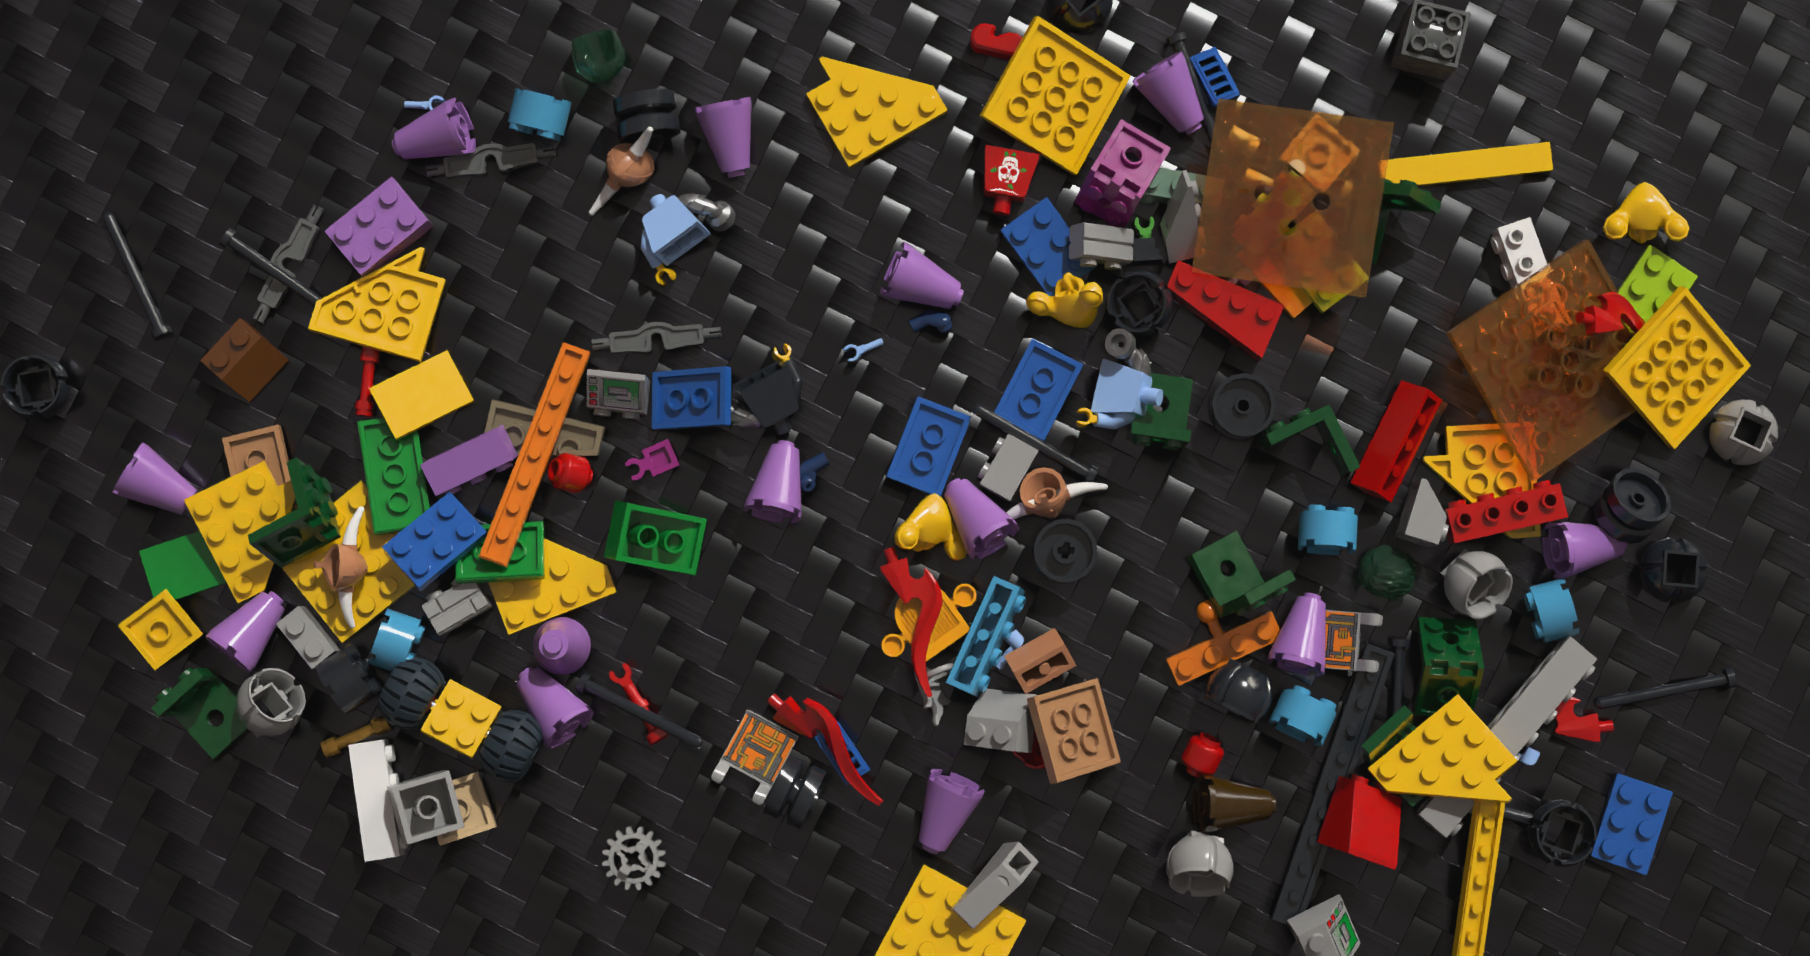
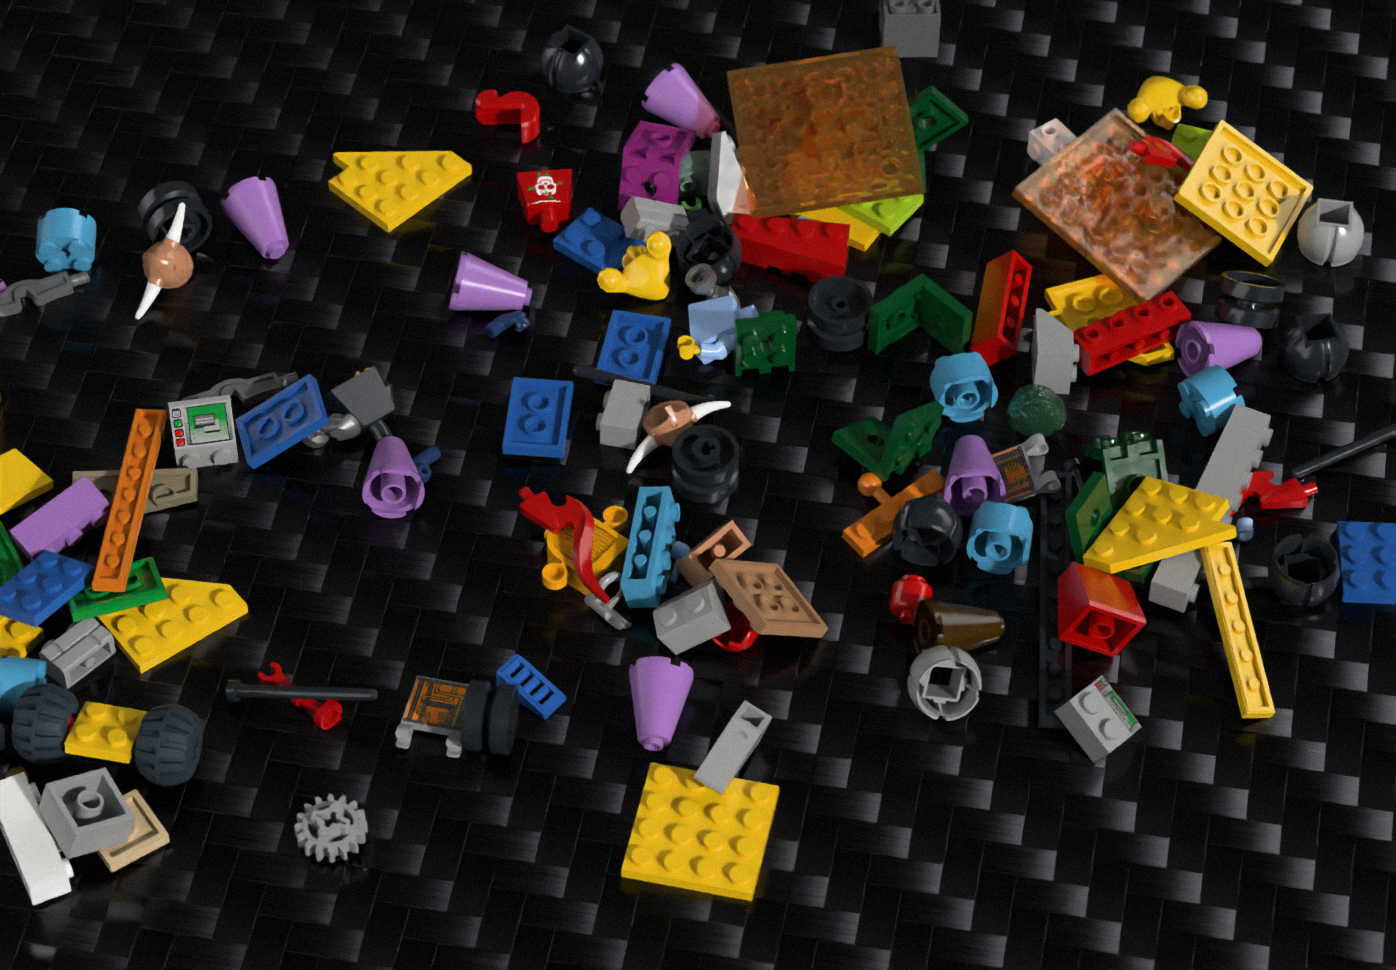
camera: 15 degrees left, 35 degrees down
medium lavender cone [517,667,594,749] -> none
medium lavender cone [532,617,591,675] -> none
red head [548,453,593,493] -> none
clear green hair [571,29,625,82] -> none
green slope [604,500,707,575] -> none
magenta plate [625,439,680,481] -> none
light blue torso [641,193,735,285] -> none
red piece [767,693,883,806] -> none
light blue hand [843,338,884,362] -> none
yellow head [894,493,967,561] -> none
medium lavender cone [944,478,1019,560] -> none
yellow plate [979,16,1131,175] -> none
blue slope [1190,46,1240,110] -> none
yellow tile [1378,142,1553,186] -> none
light grey piece [1441,549,1513,619] -> none

